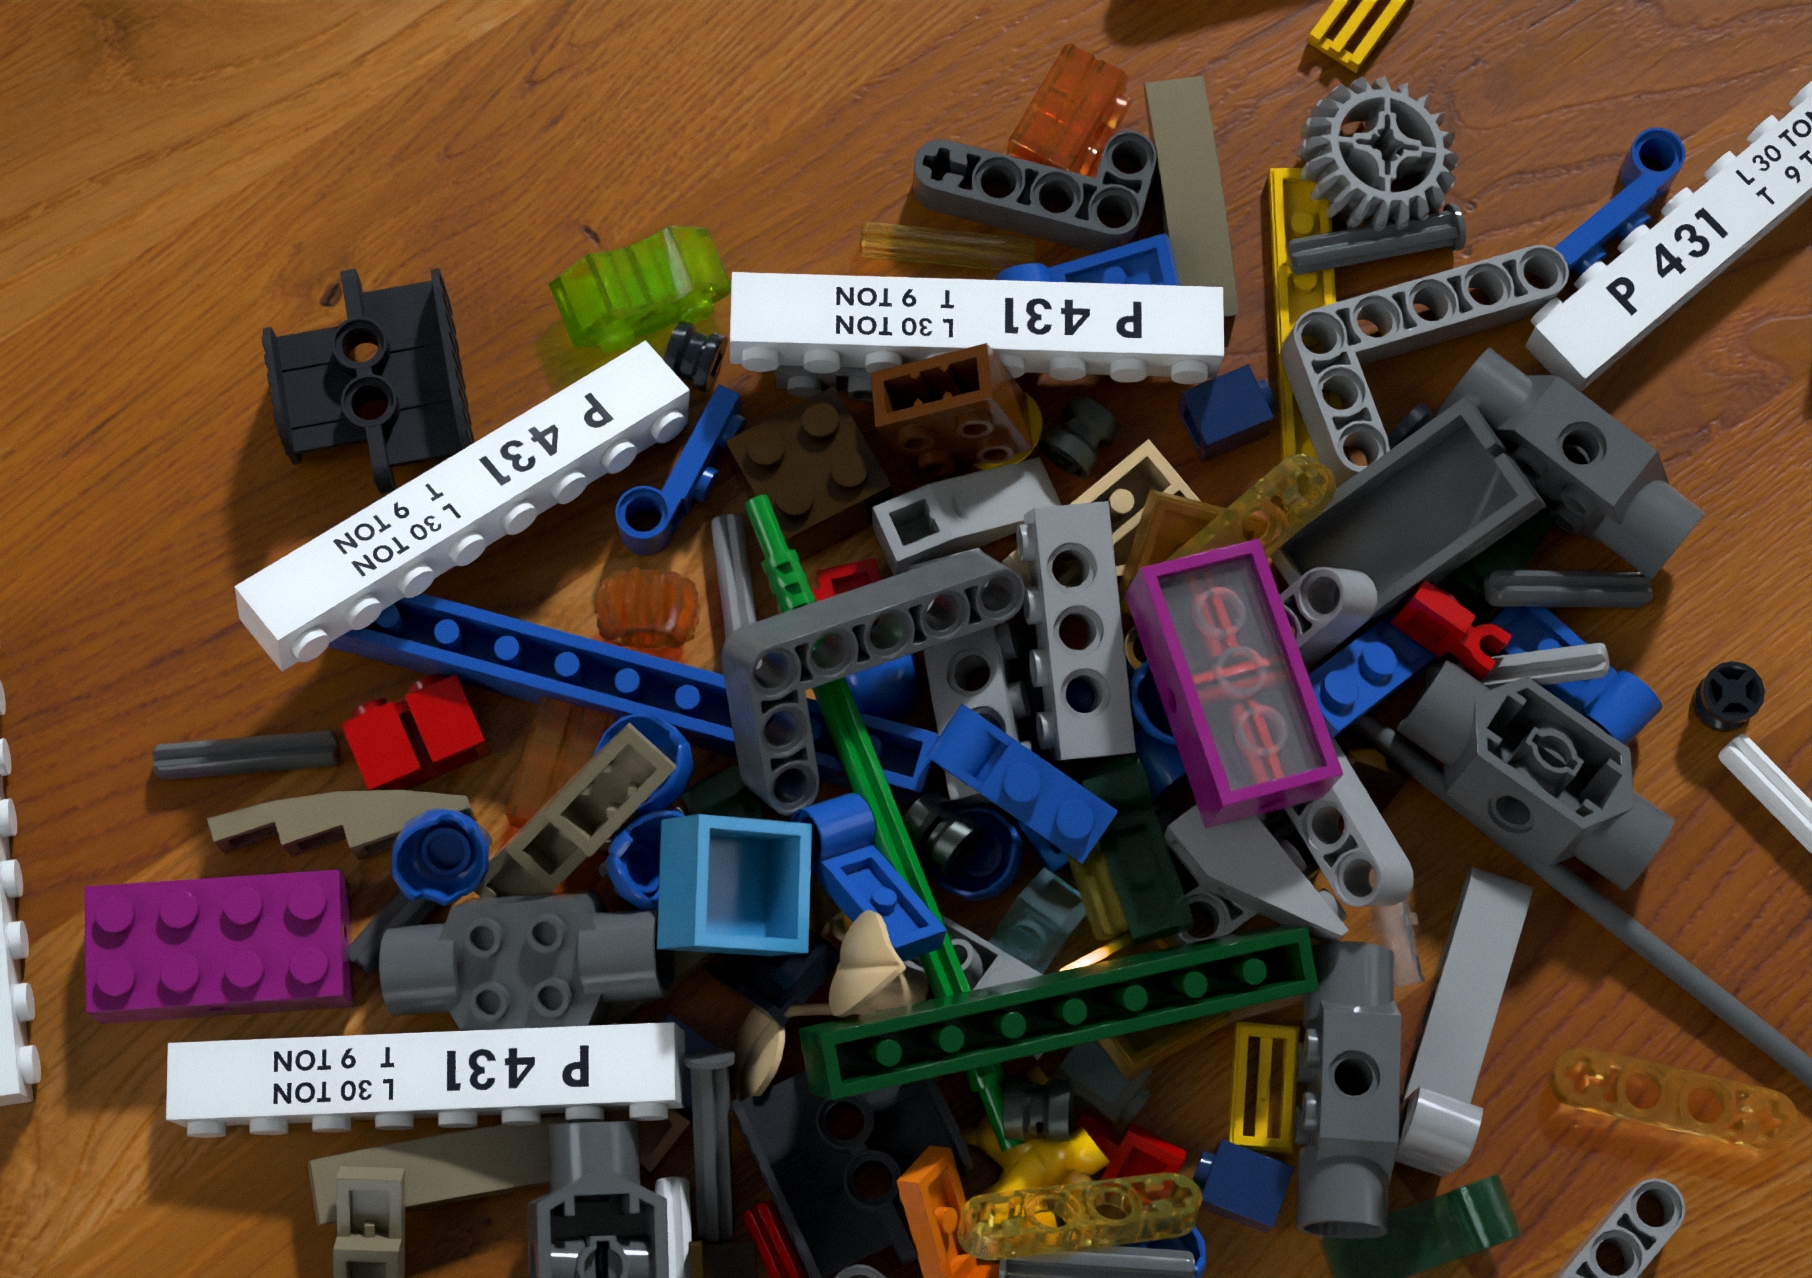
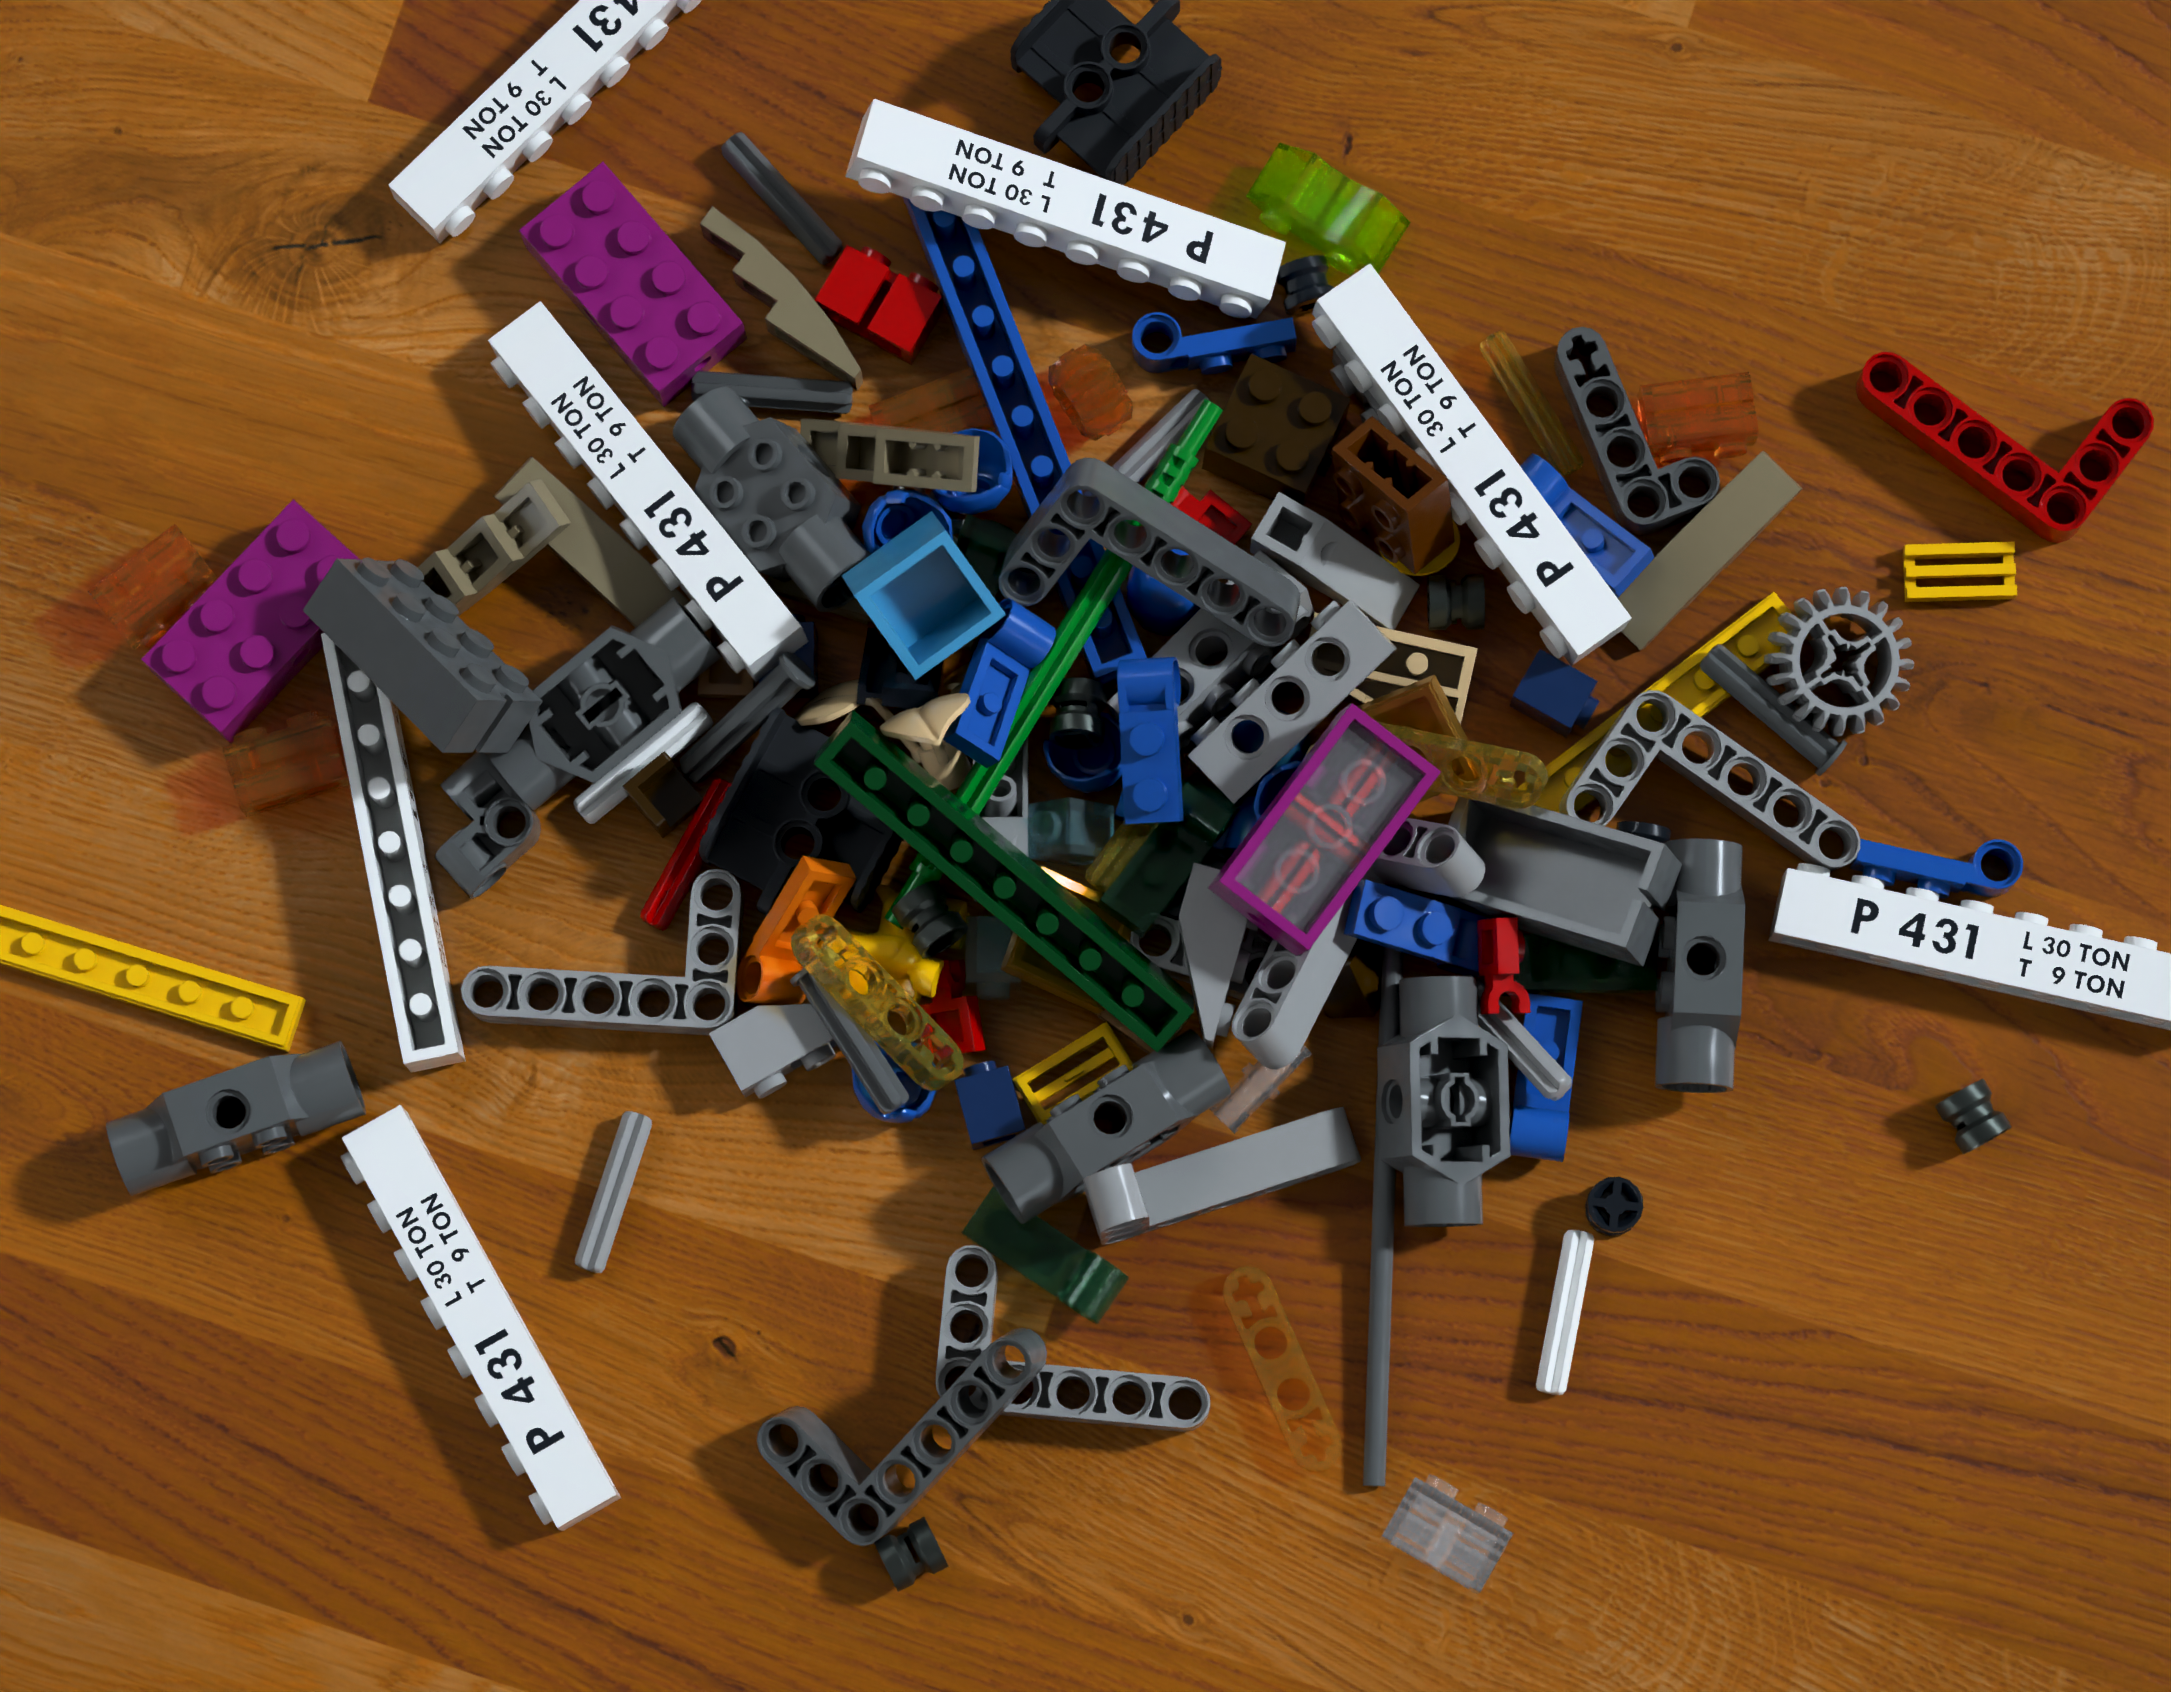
camera: 60 degrees right, 5 degrees up
blue hair [392,809,489,906] -> none
dark grey axle [1483,570,1654,608] -> none

